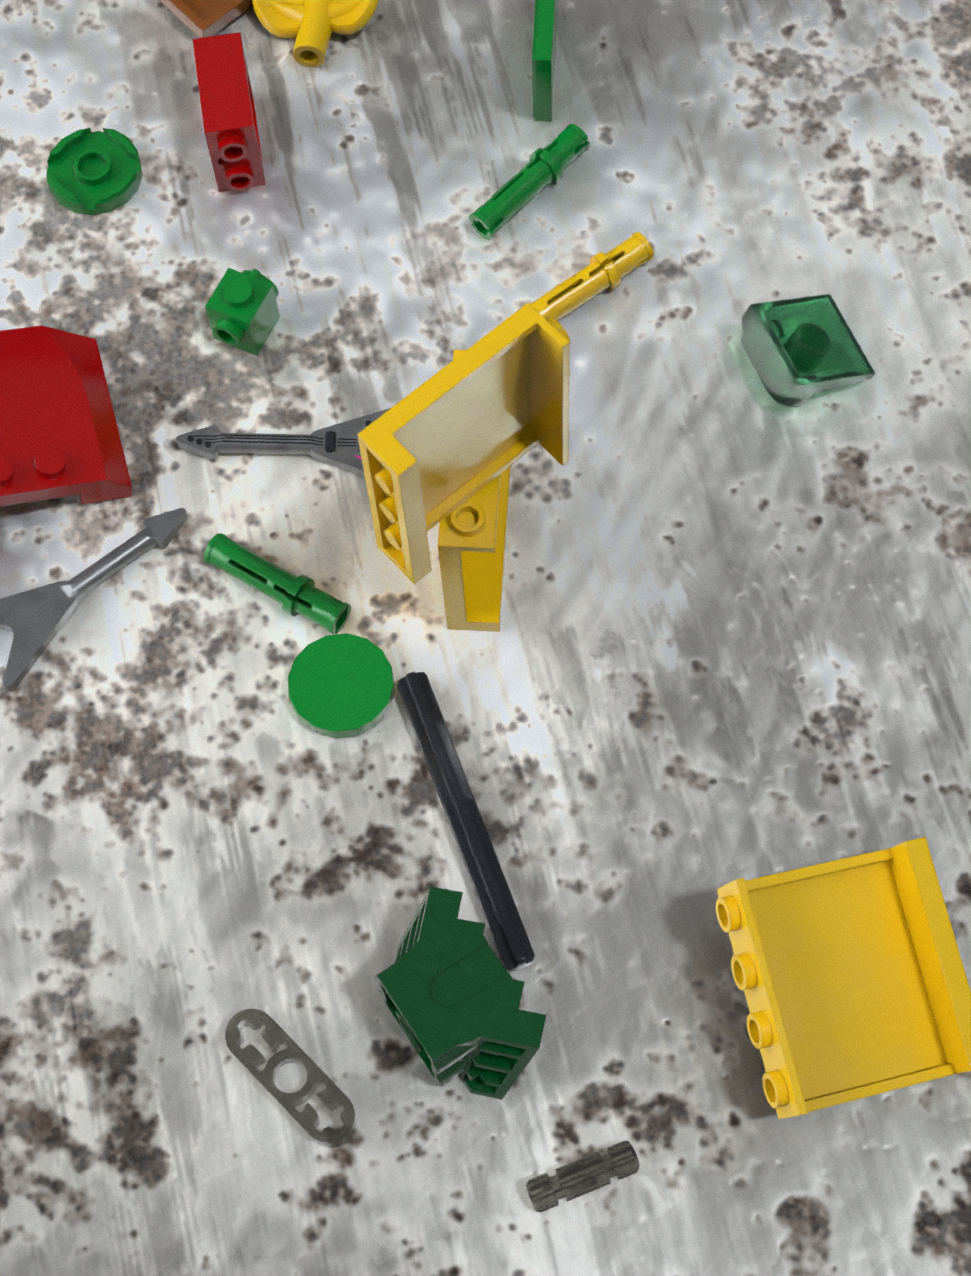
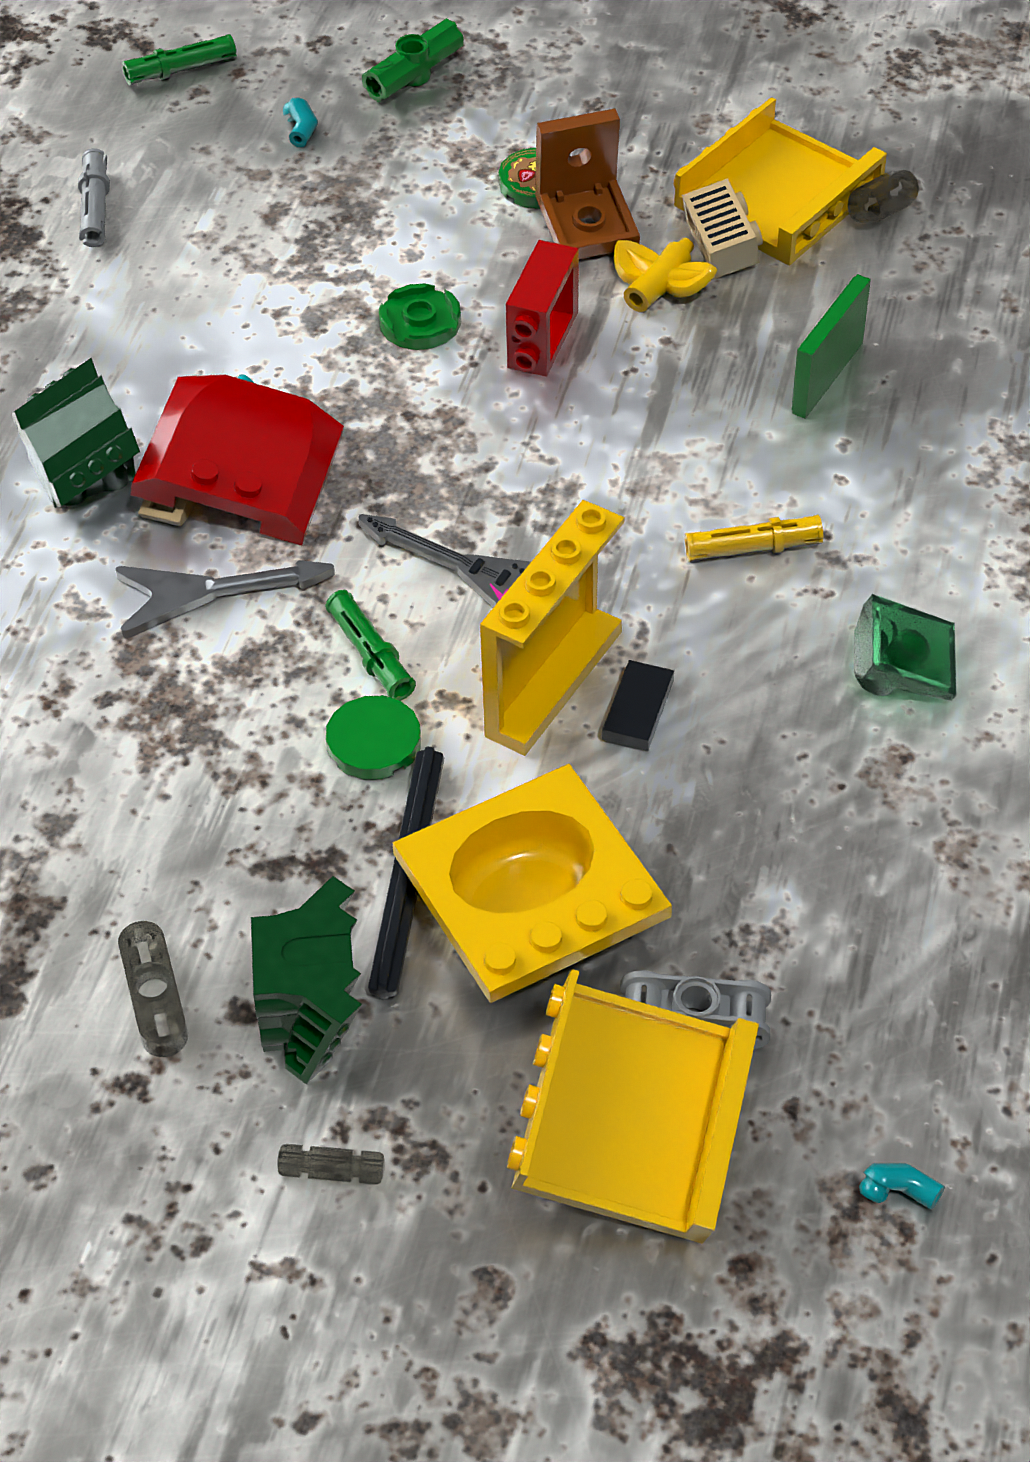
camera: 25 degrees right, 15 degrees down
green brick [205,268,280,356] -> none
yellow panel [357,303,570,585] -> none
green pin [469,124,591,240] -> none
none -> yellow piece [392,763,672,1003]
none -> black tile [602,660,674,751]
none -> light grey piece [620,971,771,1049]

